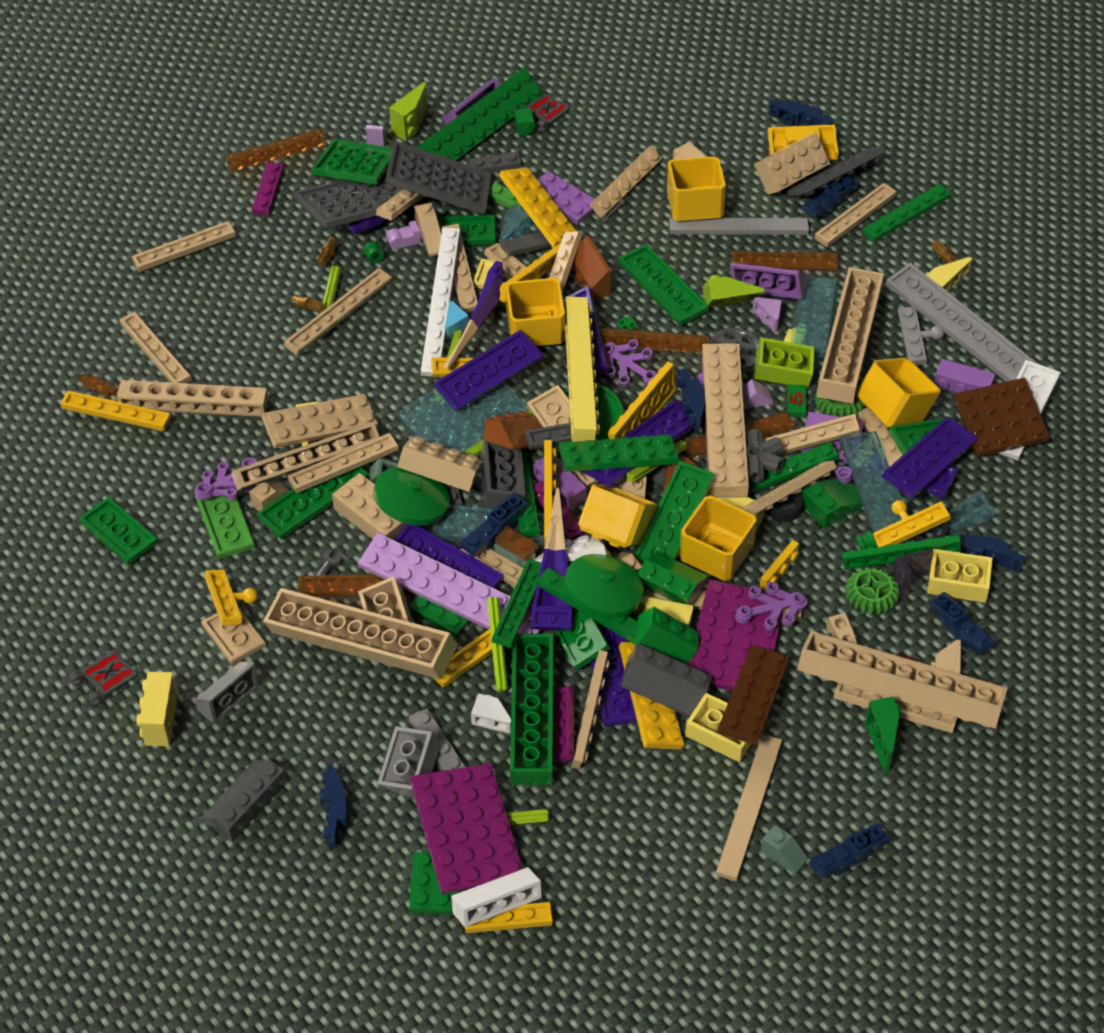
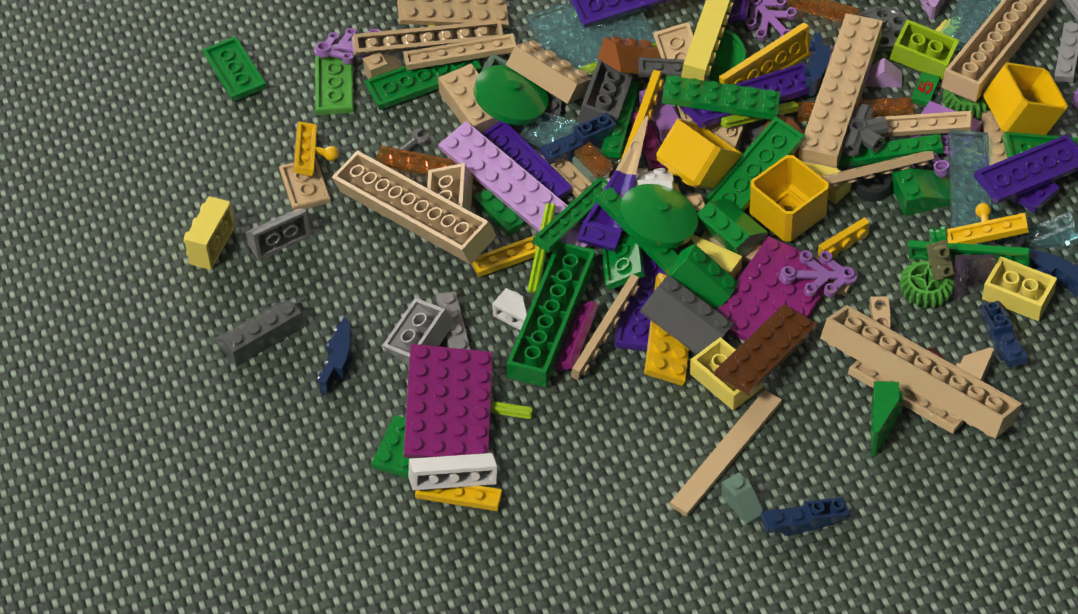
camera: 20 degrees right, 0 degrees up
dark grey flag [69,650,138,706] -> none
none -> olive hips [926,239,955,280]

